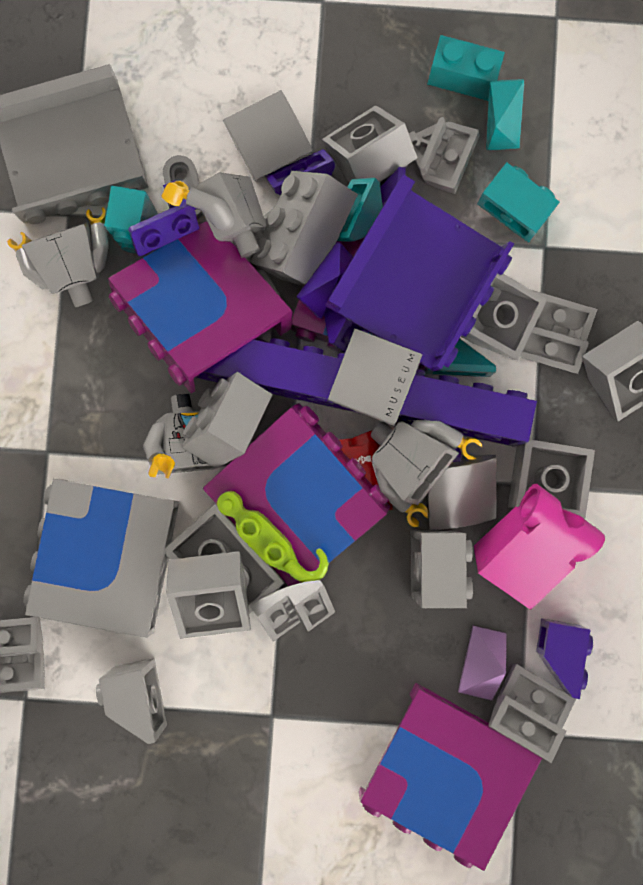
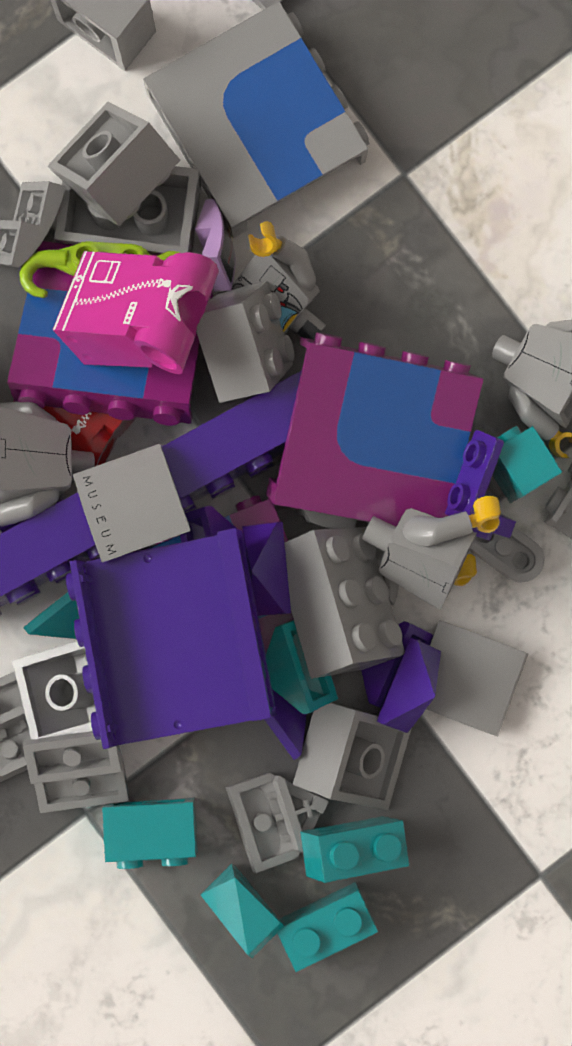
camera: 135 degrees right, 0 degrees up
none -> light grey slope [23,731,129,813]
none -> dark pink piece [53,251,219,374]
none -> lavender slope [195,199,236,292]
none -> teal brick [300,816,409,883]
none -> dark purple slope [376,638,441,733]

